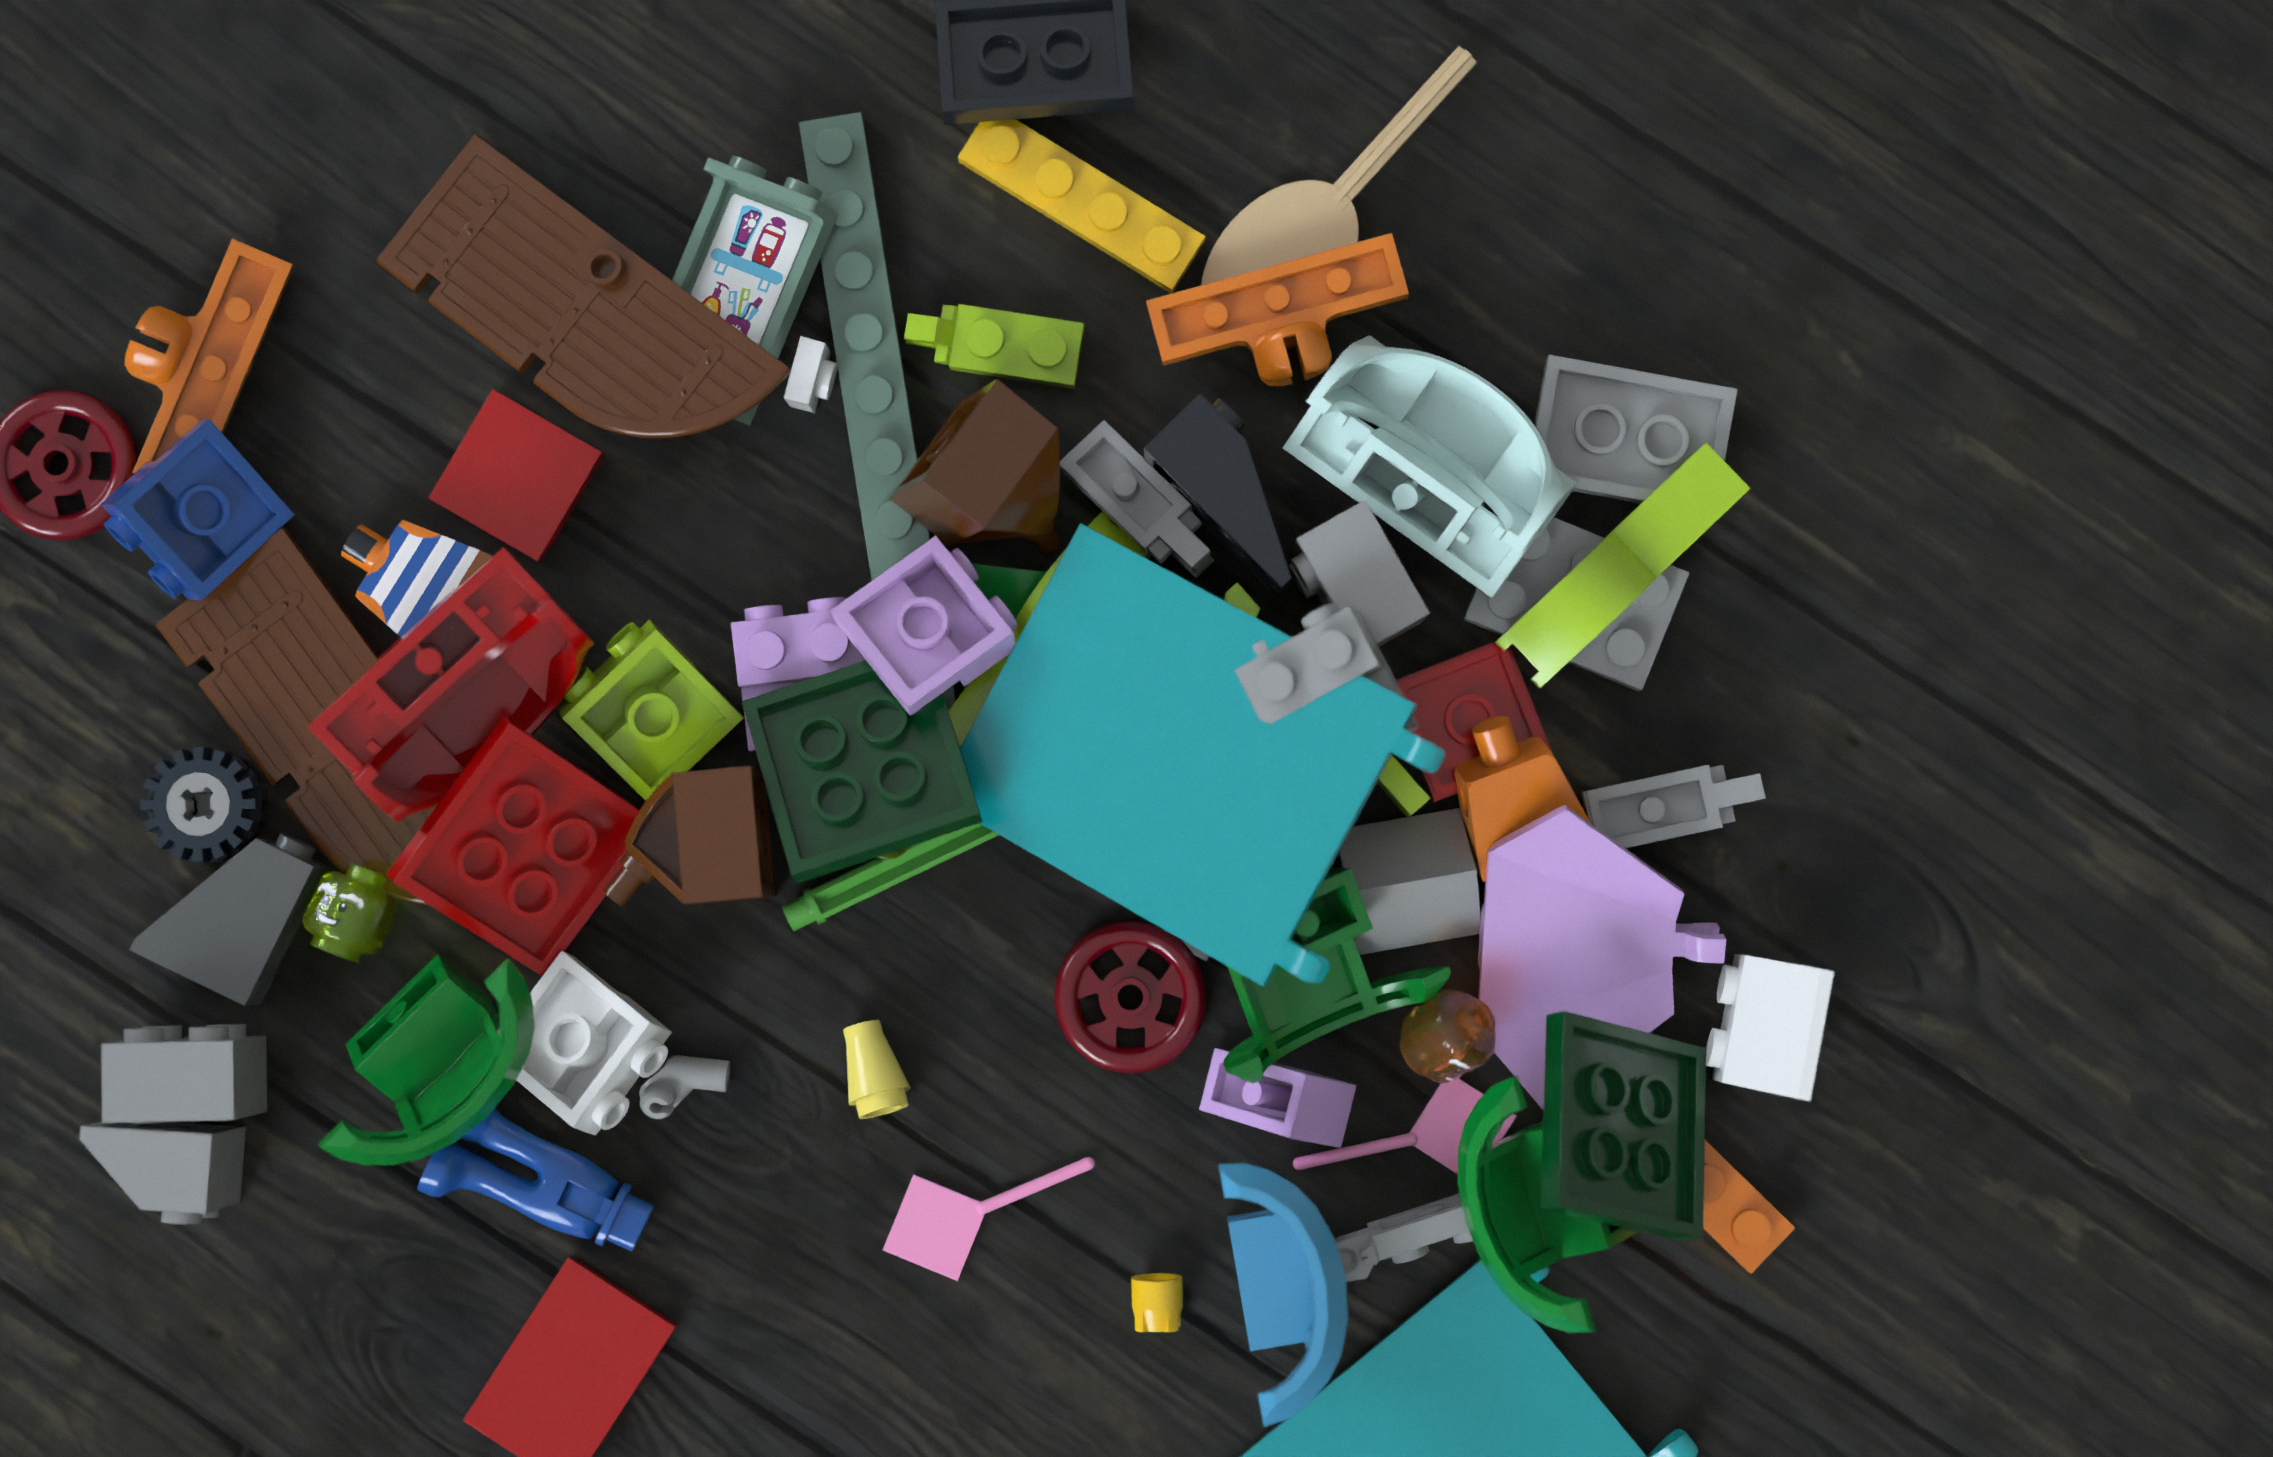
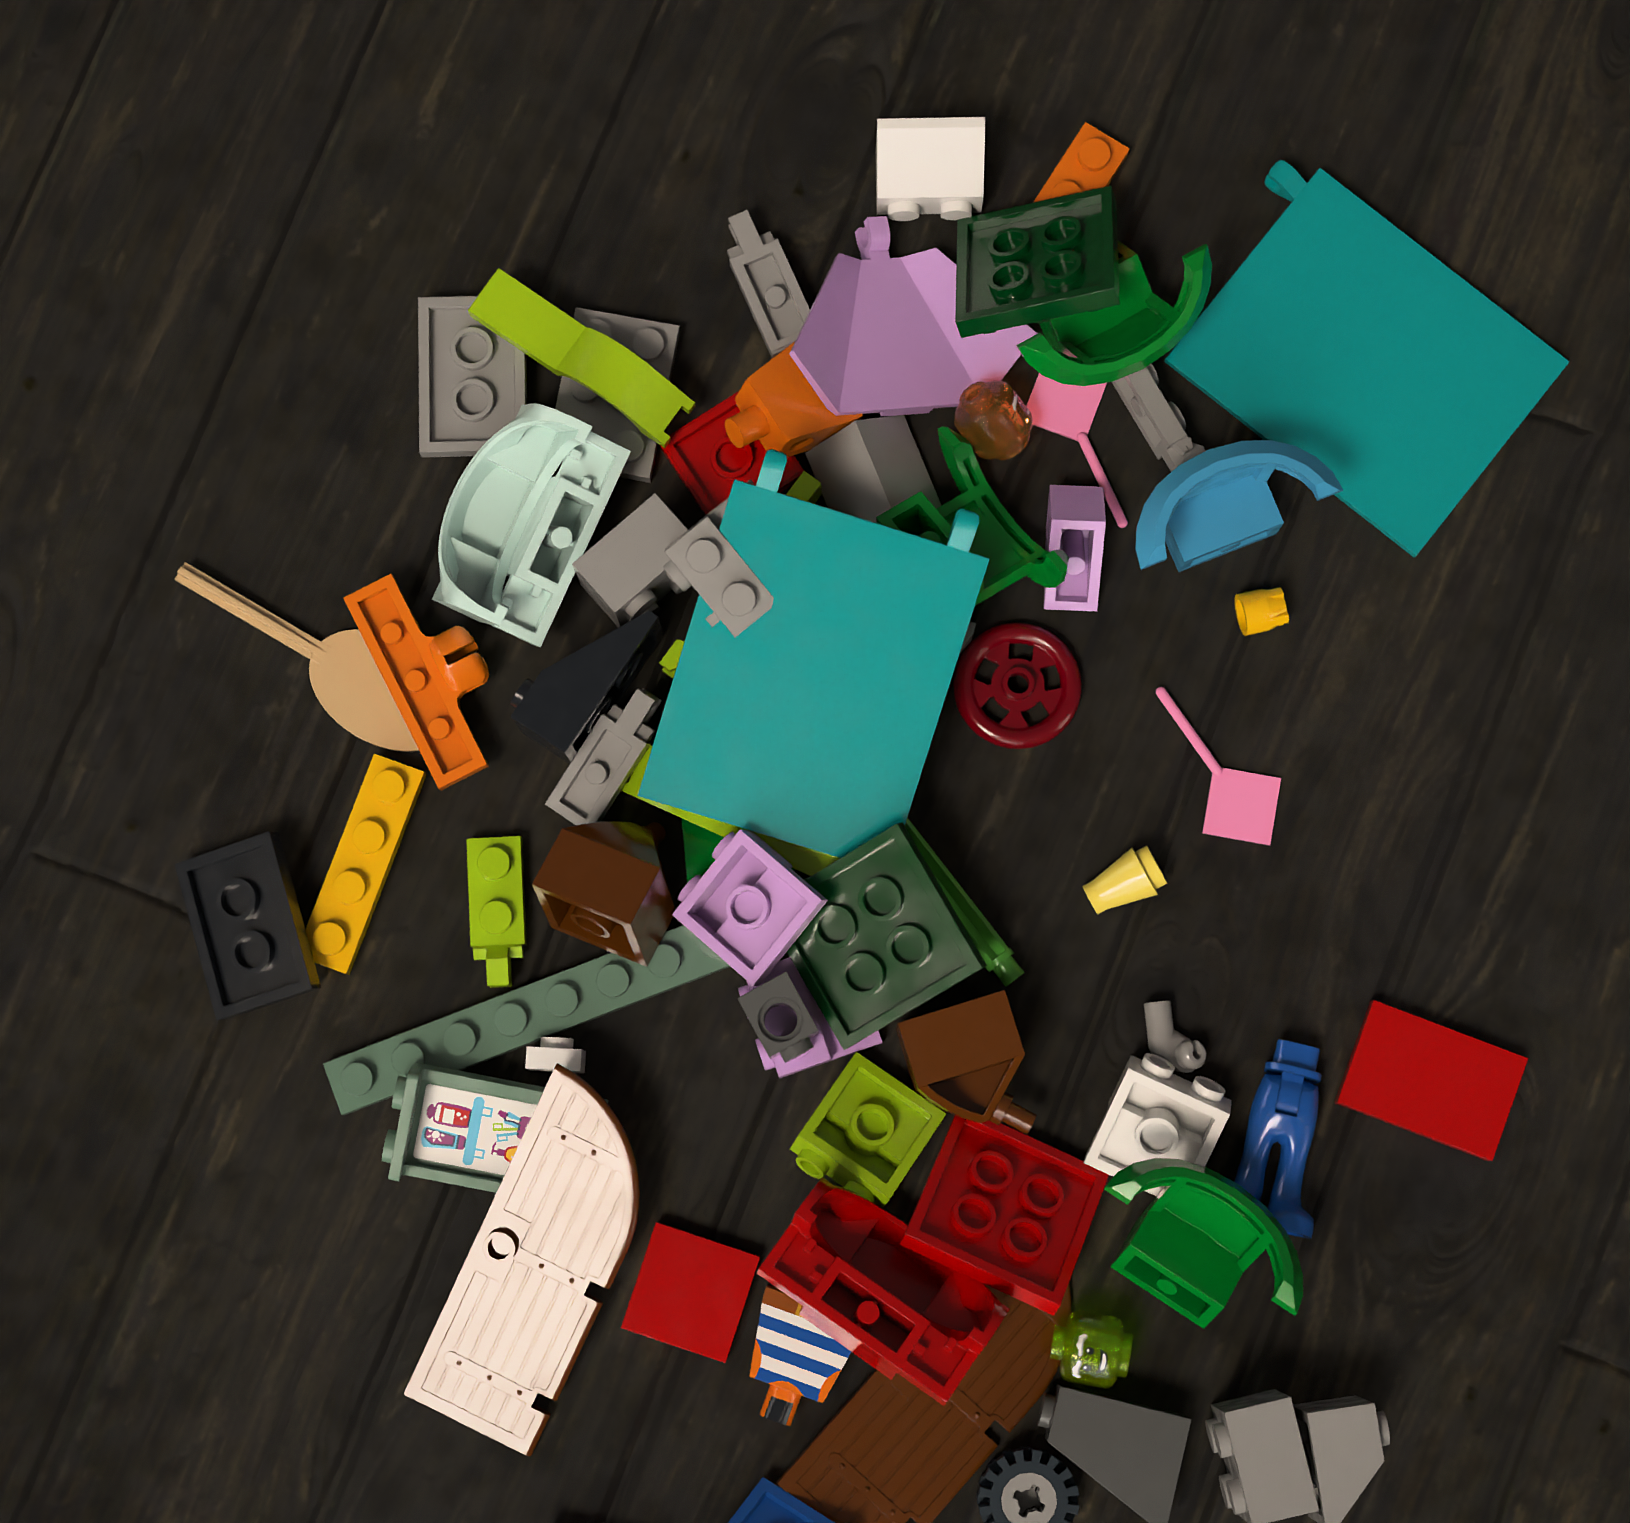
camera: 105 degrees left, 5 degrees down
none -> dark grey brick [737,972,819,1063]

